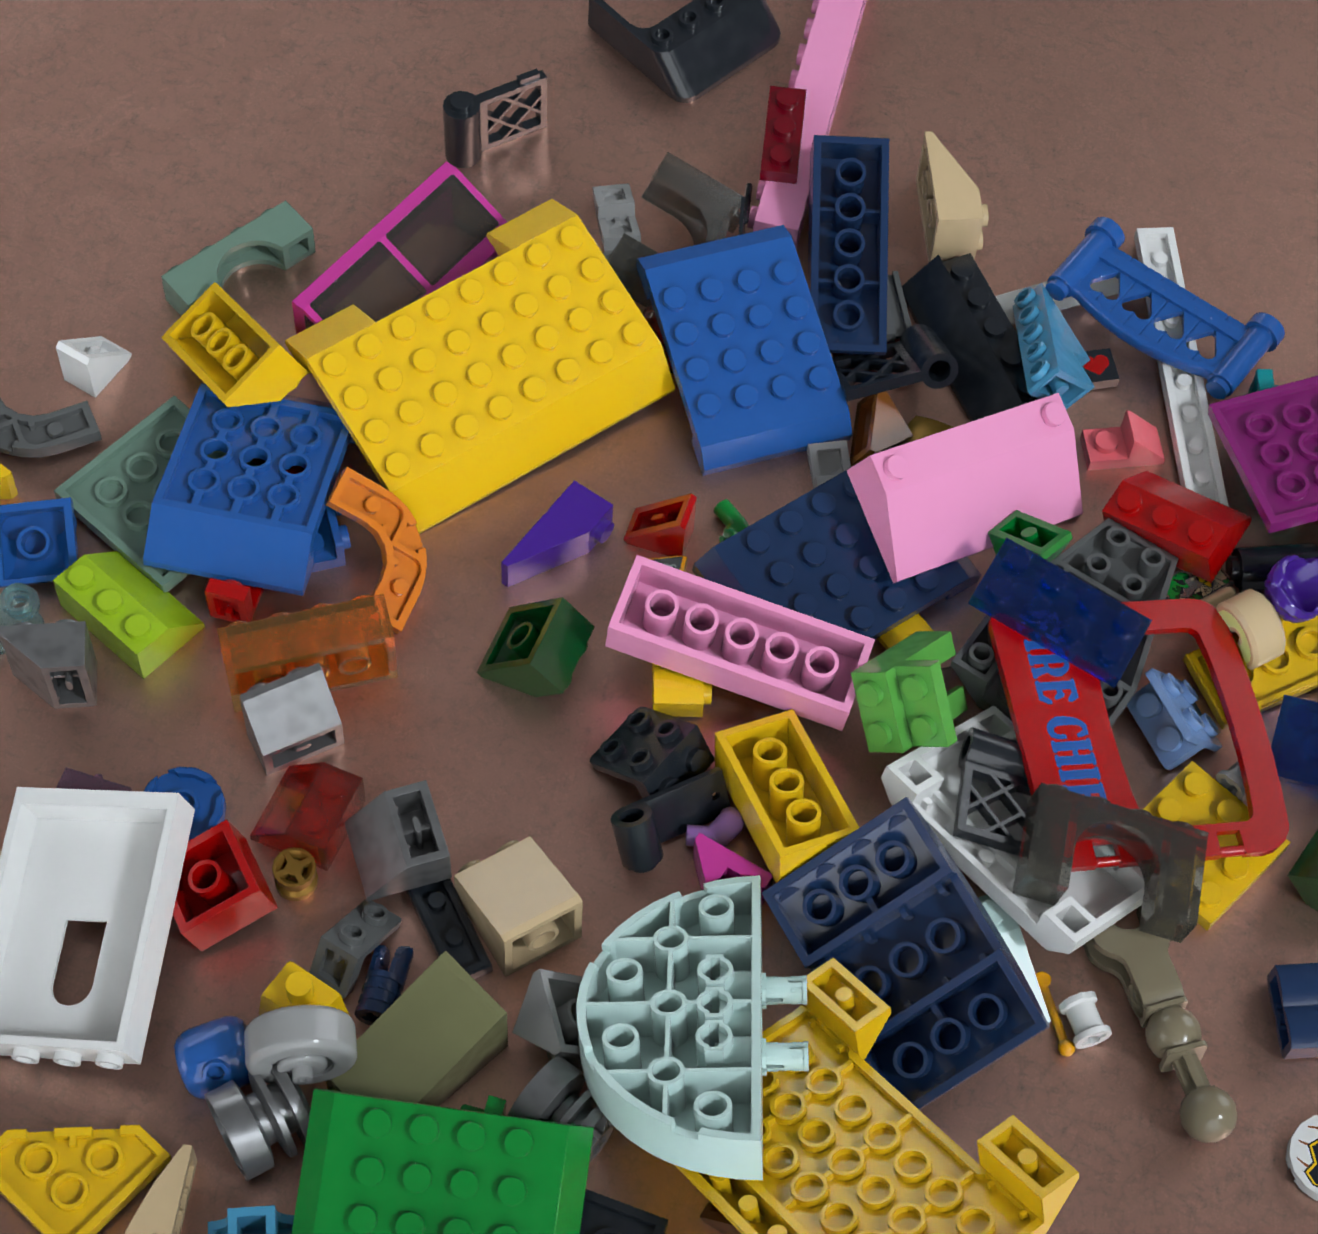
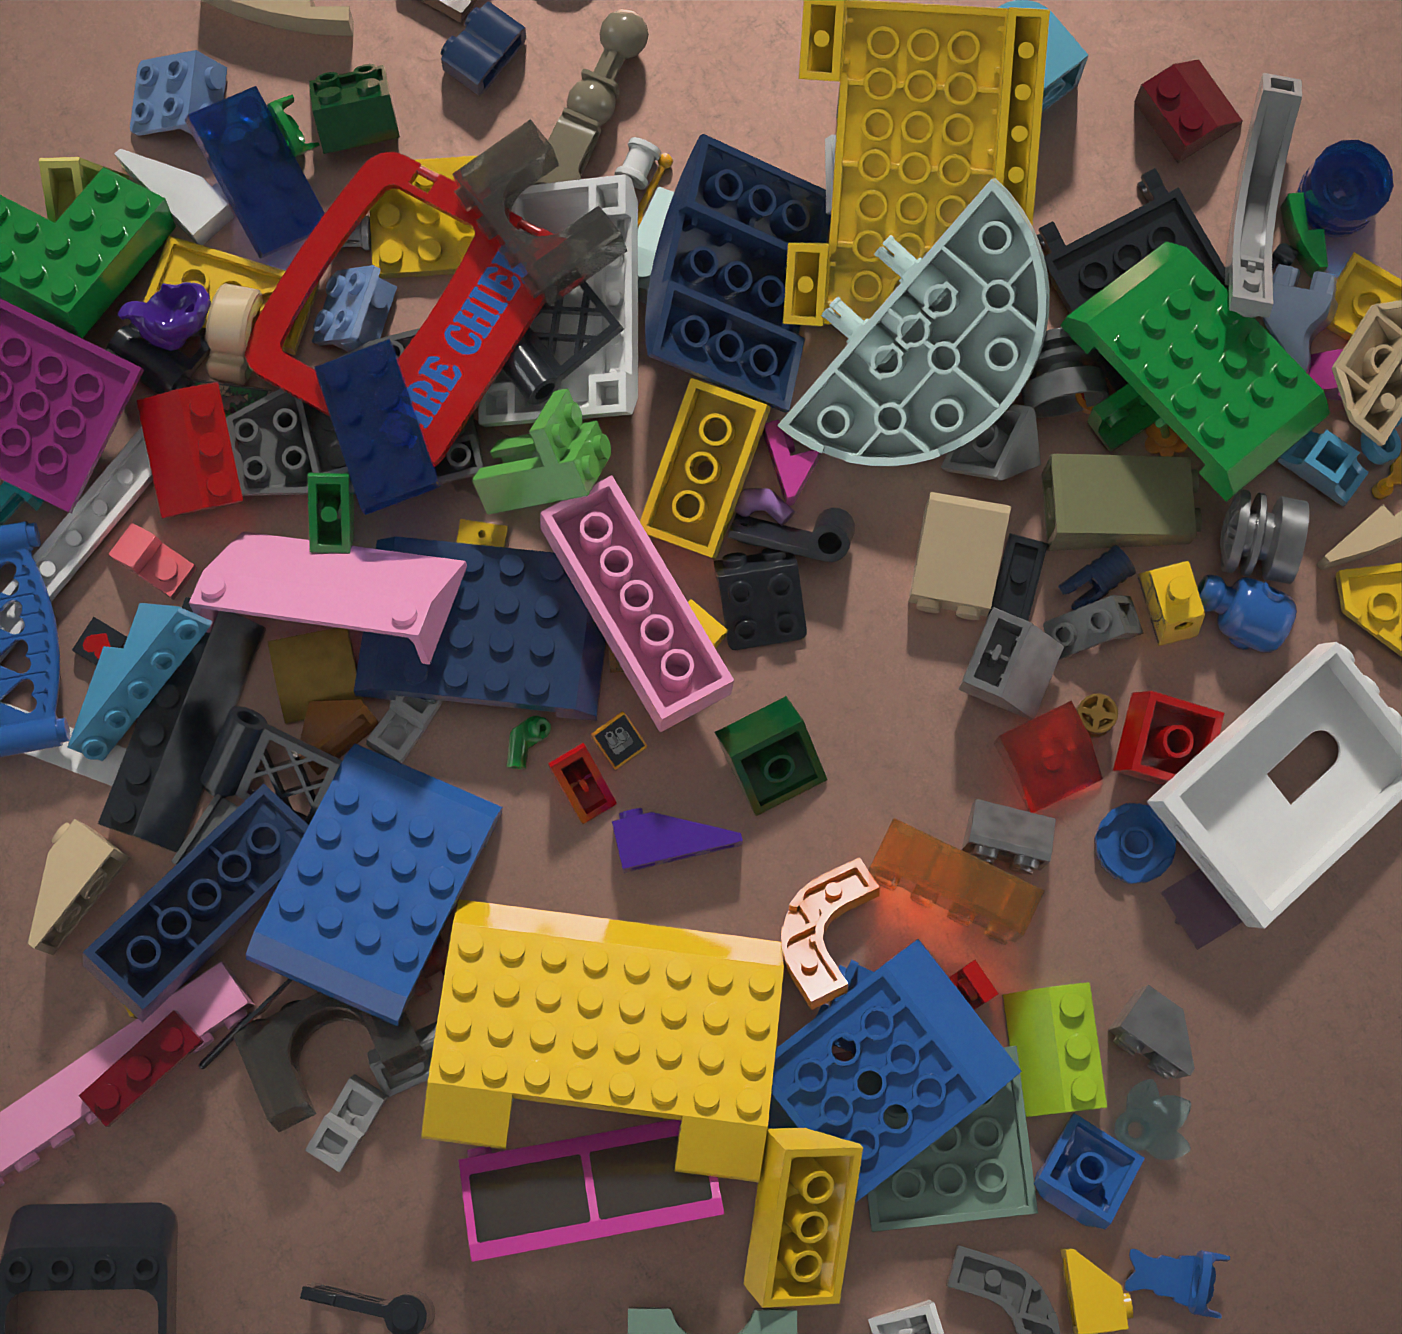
camera: 135 degrees left, 20 degrees up
light grey wheel [244,1005,357,1085] -> none

